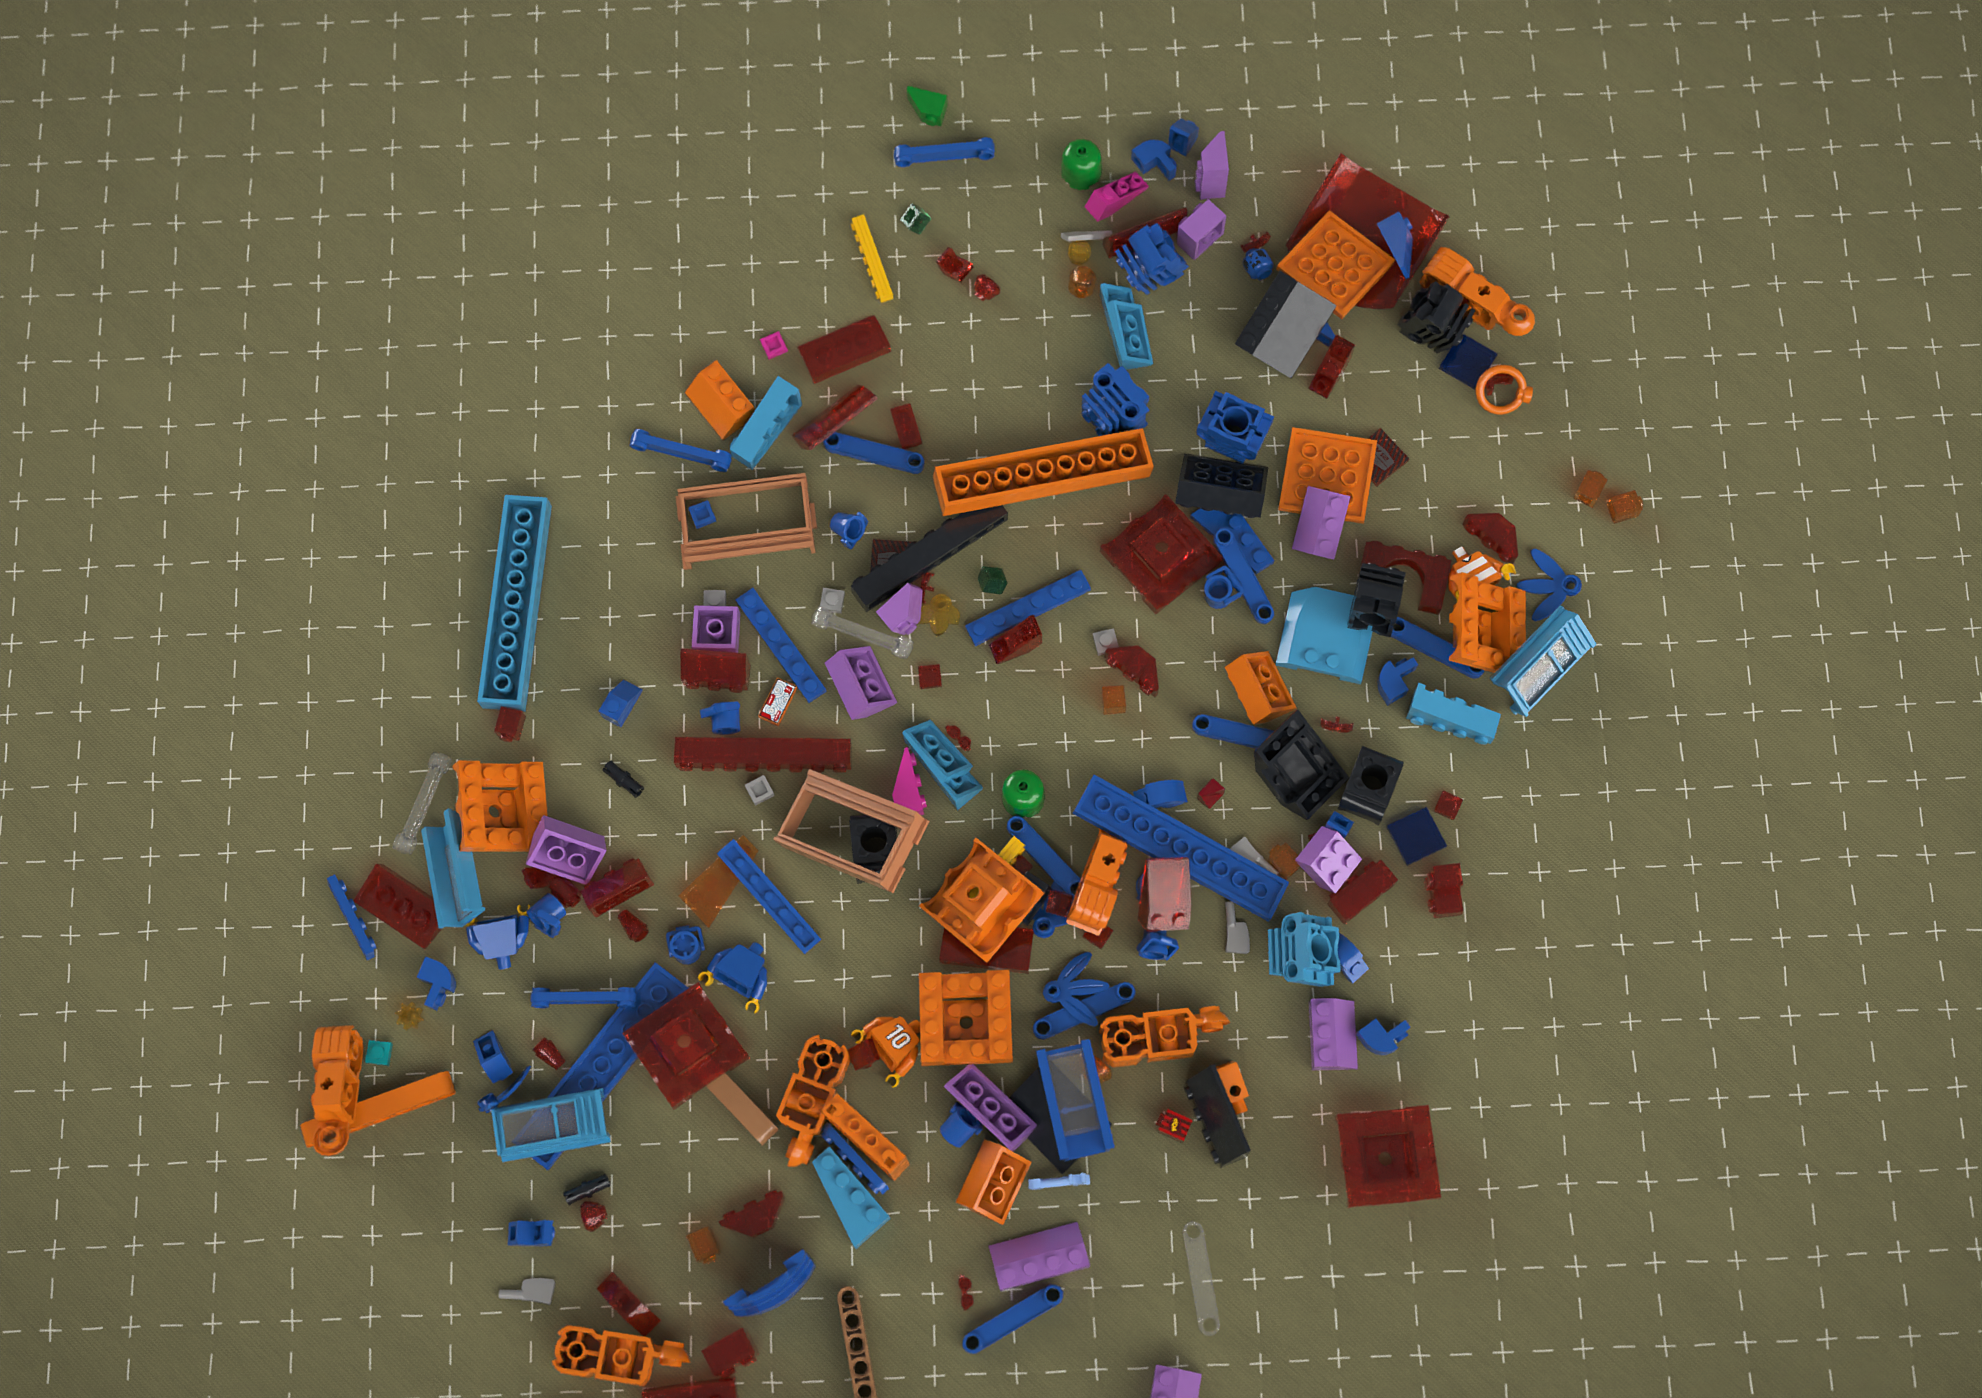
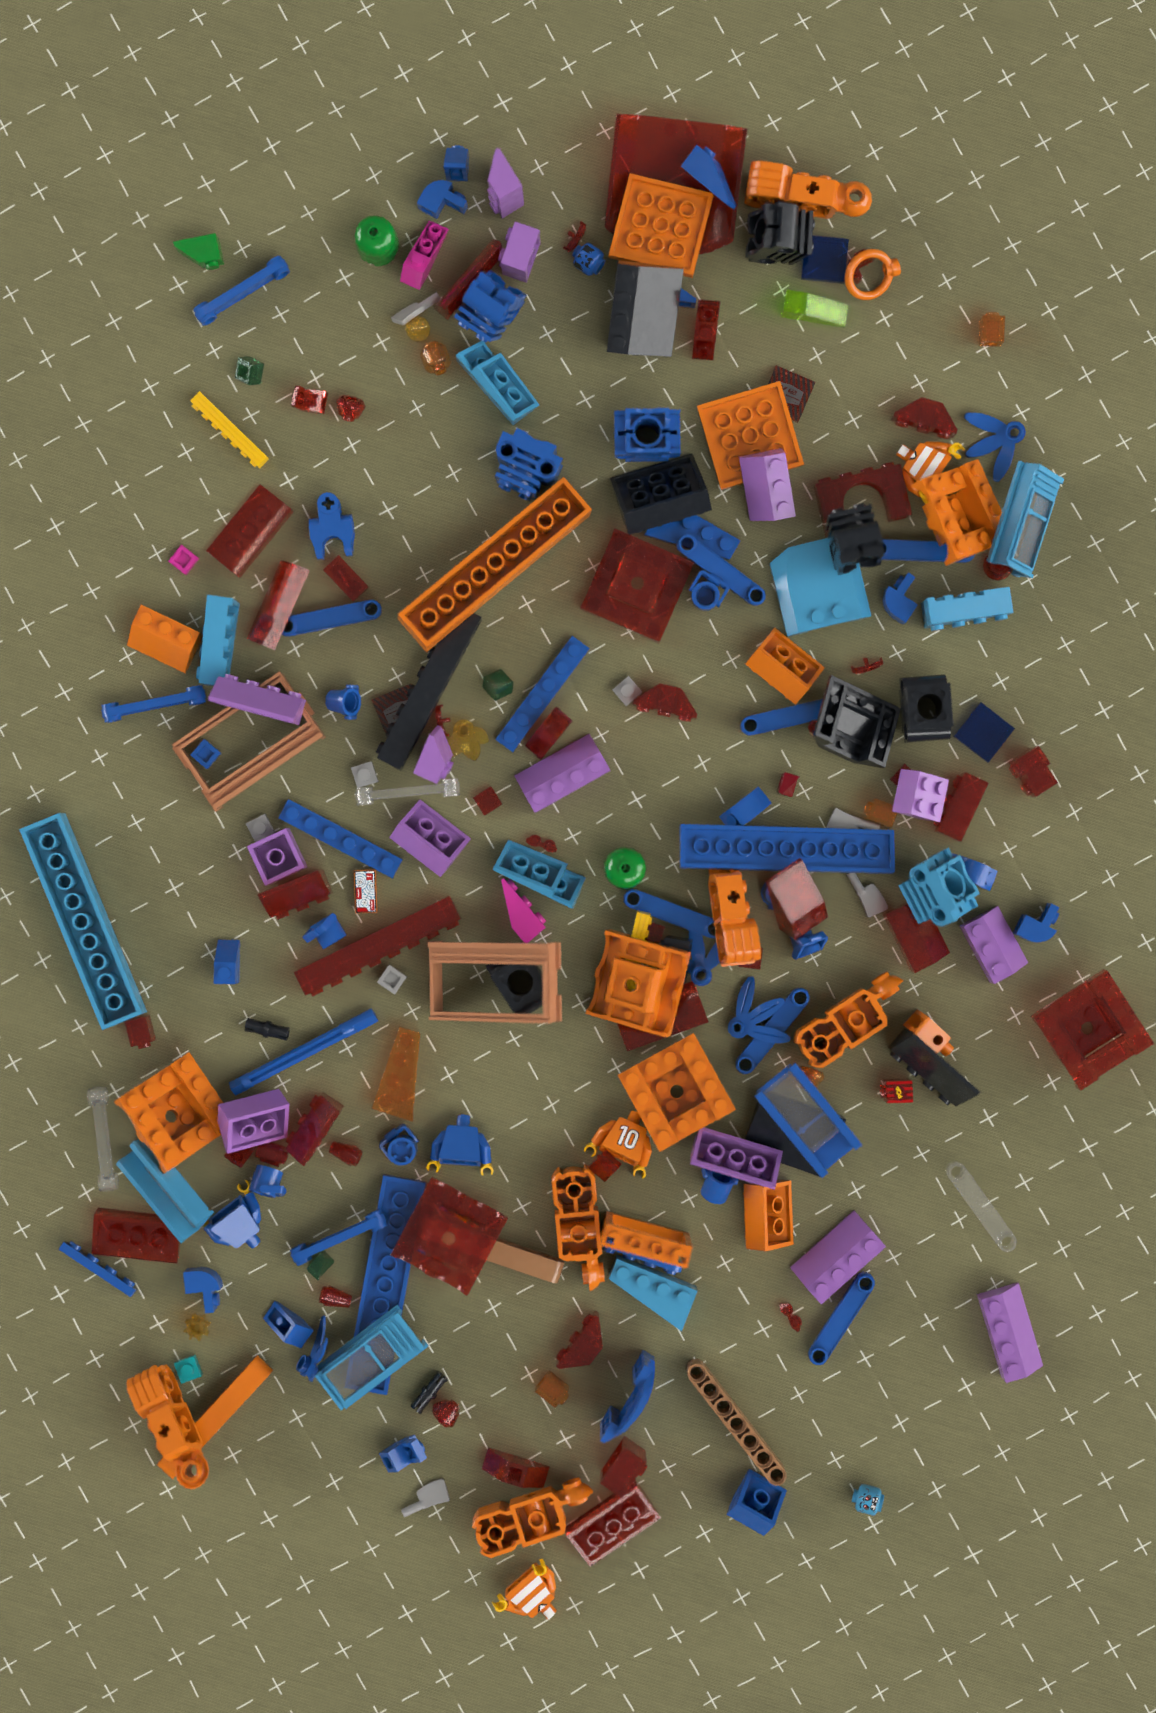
camera: 30 degrees left, 15 degrees up
blue plate [717,839,822,954] -> none
light blue bar [1028,1173,1090,1190] -> none
clear red tile [1046,889,1073,918] -> none
clear orange brick [1101,685,1126,715] -> none
blue slope [1325,811,1354,839] -> none
clear red tile [1433,790,1463,821] -> none
clear orange brick [1606,490,1643,524] -> none
none -> medium lavender slope [208,674,306,725]
none -> blue piece [229,1008,378,1096]
none -> clear green slope [307,1251,335,1280]
none -> blue piece [308,492,355,560]
none -> medium lavender slope [515,734,610,813]
none -> clear neon green slope [781,289,849,327]
none -> clear red slope [882,902,950,973]
none -> clear red cone [983,555,1012,581]

